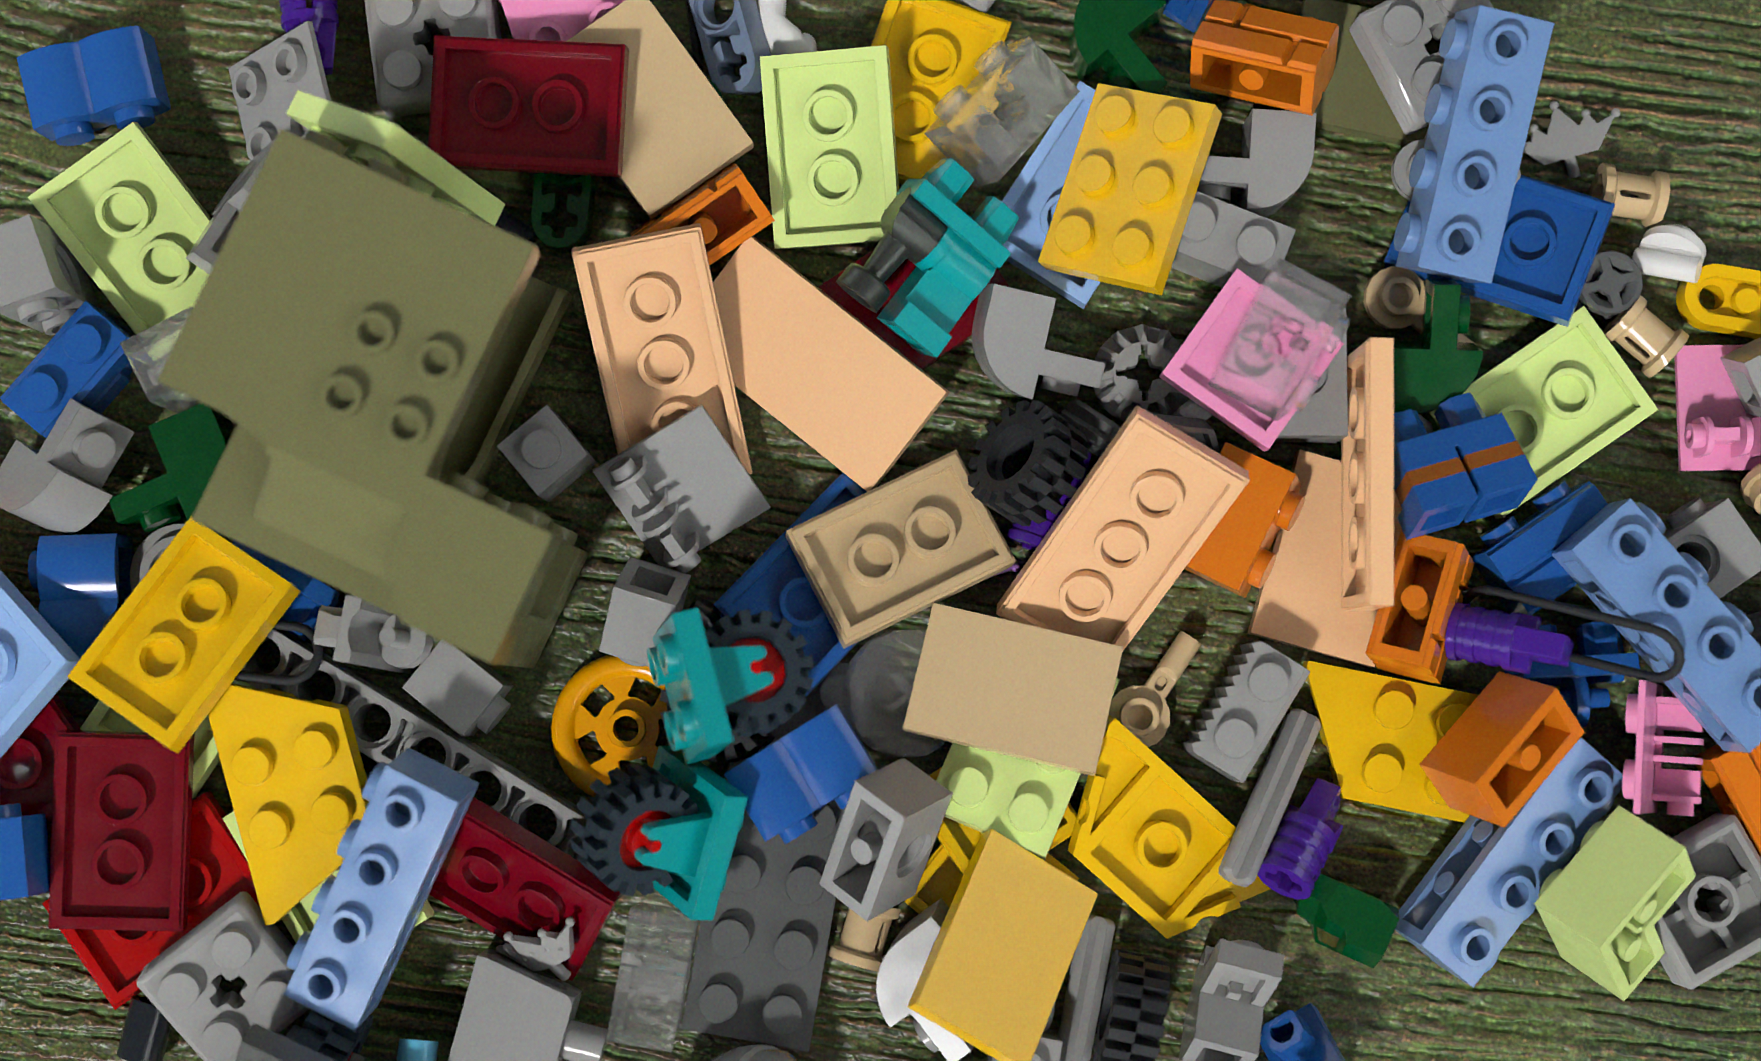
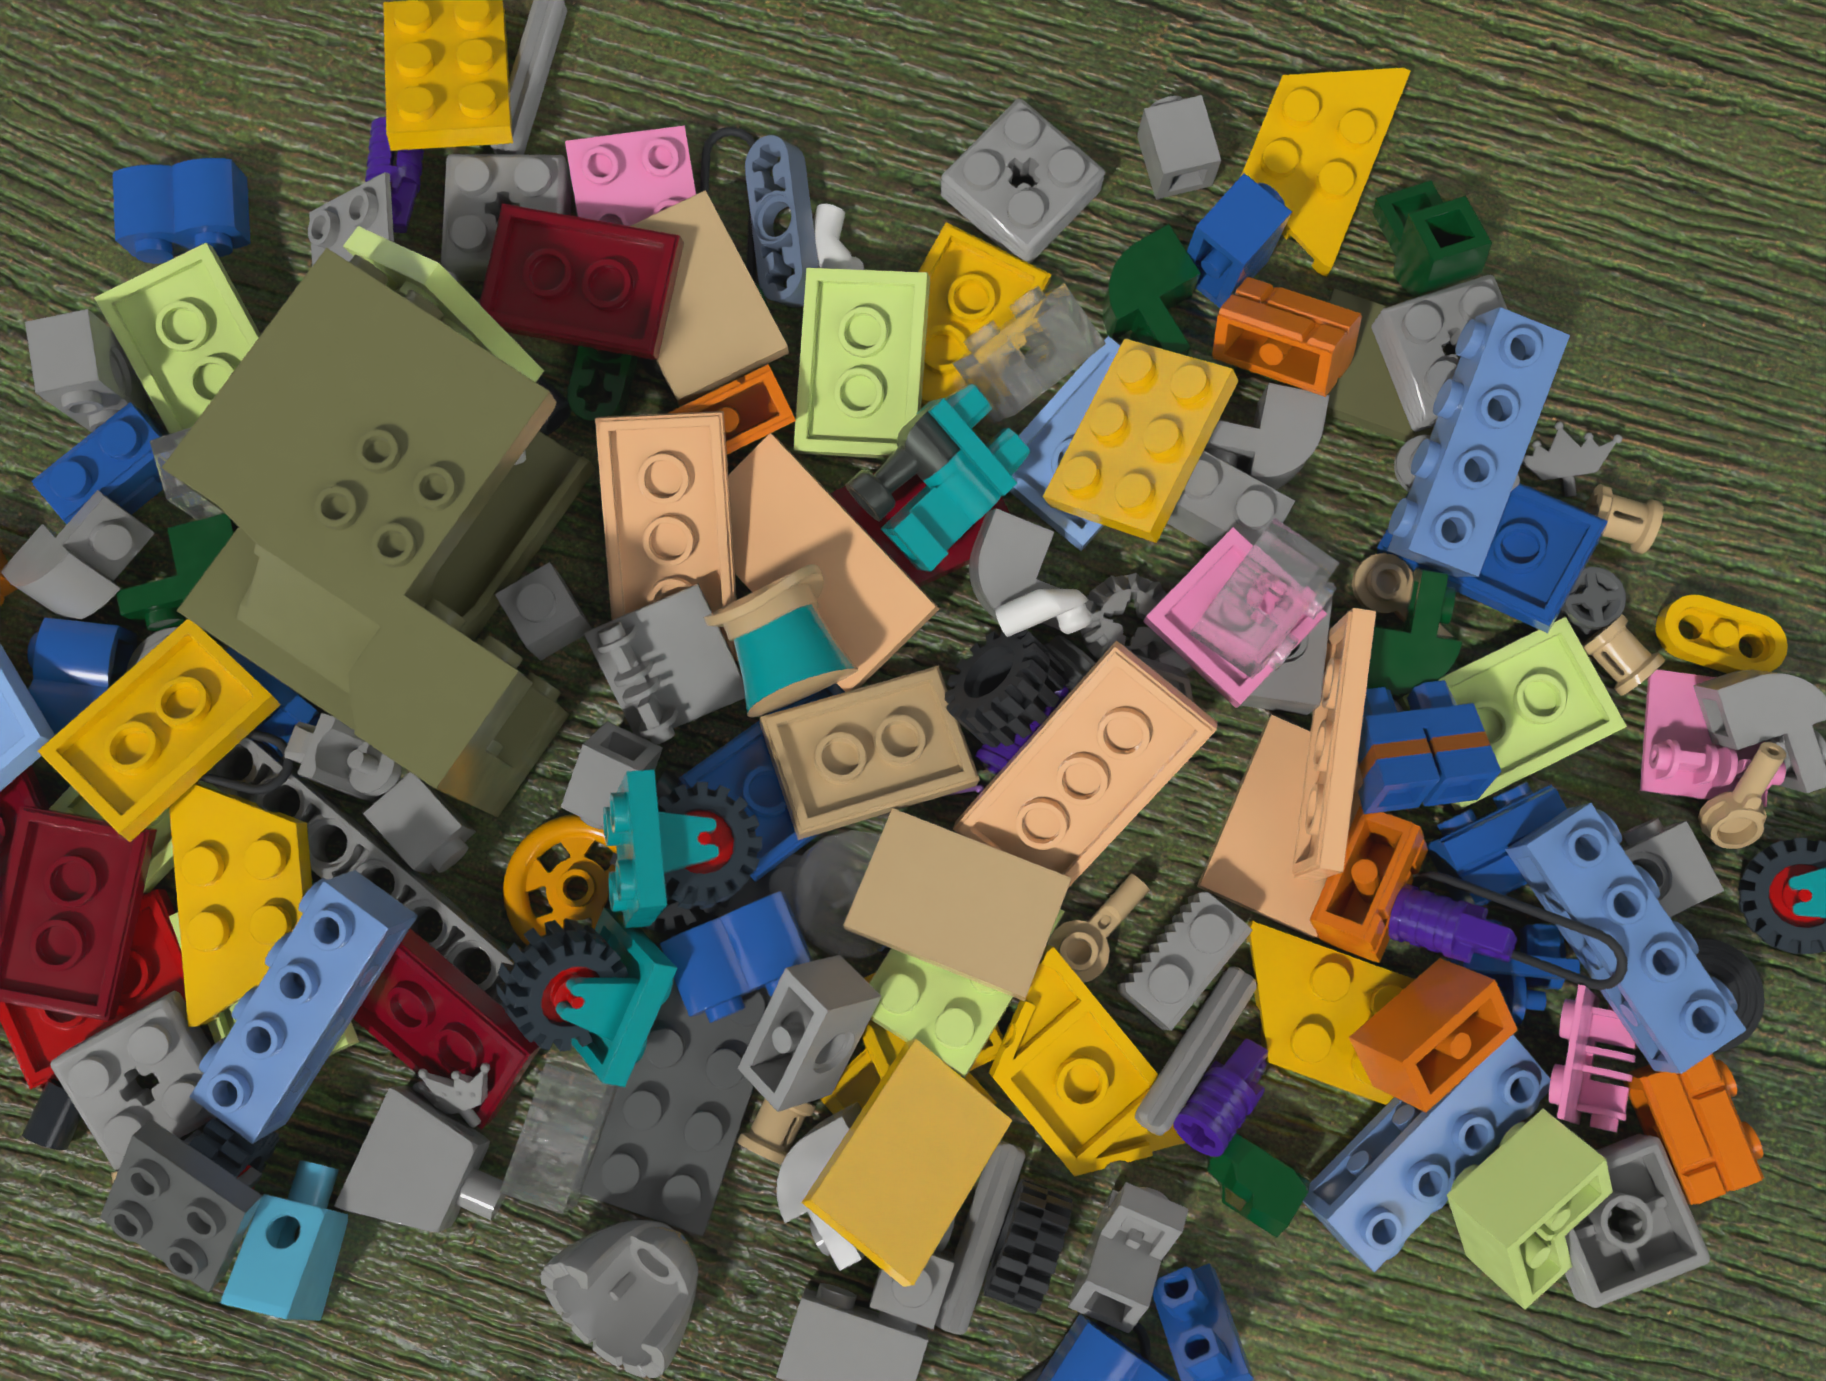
camera: 10 degrees right, 5 degrees down
orange brick [1185,442,1305,598] -> none
white plate [1632,224,1706,283] -> none
none -> hat [703,564,858,717]
none -> white arm [995,589,1092,637]

